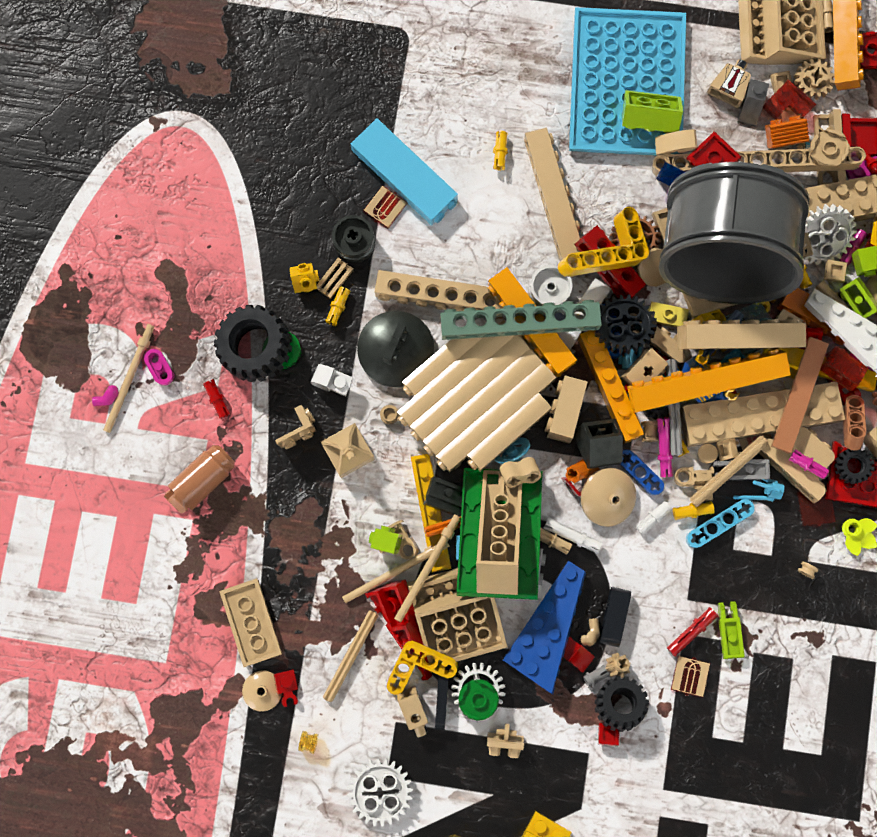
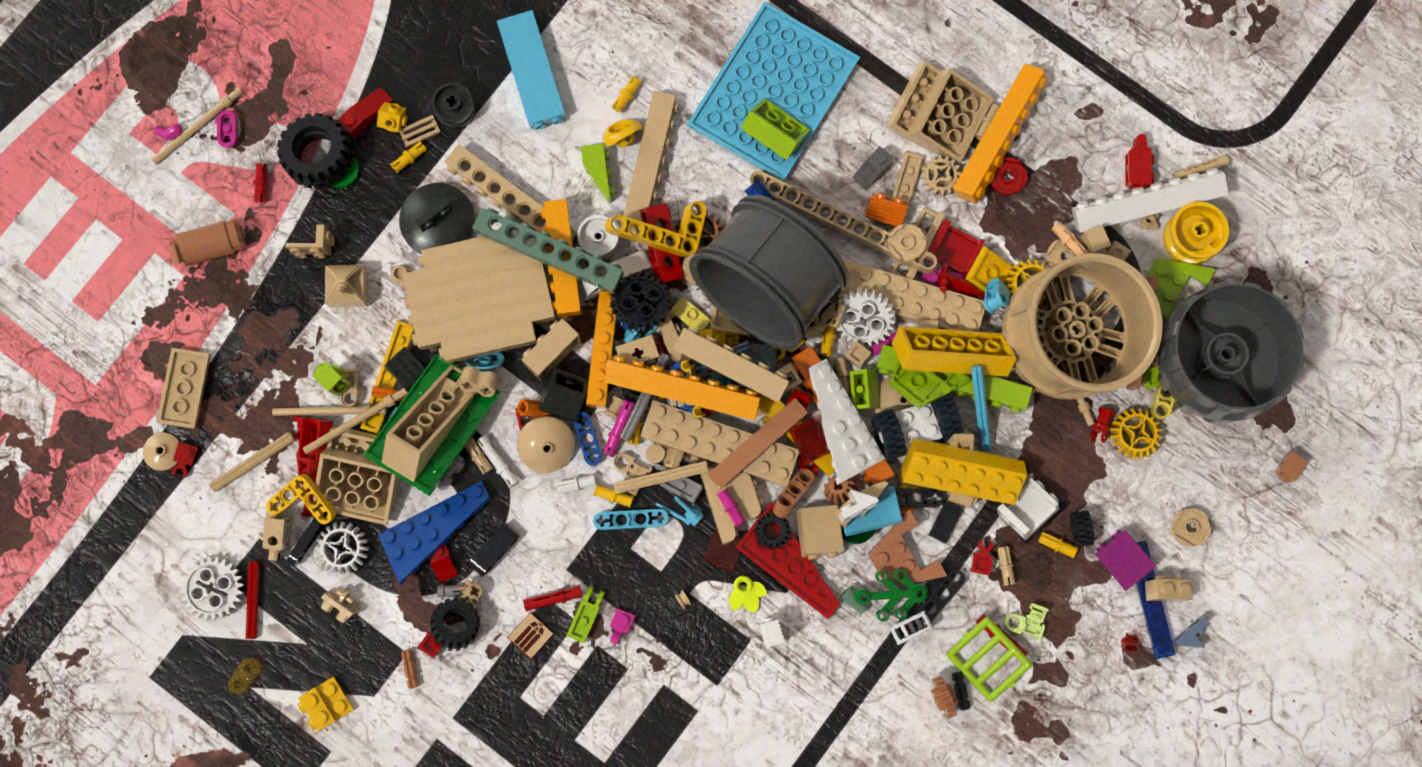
camera: 25 degrees right, 0 degrees up
clear yellow wheel [298,731,319,754] -> none
white brick [311,364,353,396] -> none
piece [363,185,408,229] -> none
green tile [458,679,499,721] -> none
tan arm [581,618,600,646] -> none
tan slope [655,129,697,155] -> none
red tile [686,131,742,167] -> none
tan torso [707,59,751,108] -> none
clear red tile [763,79,816,120] -> none
none -> red axle [245,561,260,639]
none -> red slope [337,87,394,139]
none -> nougat axle [401,650,419,689]
none -> lime slope [581,143,614,203]
none -> yellow hat [603,119,644,148]
none -> dark pink plate [610,608,635,645]

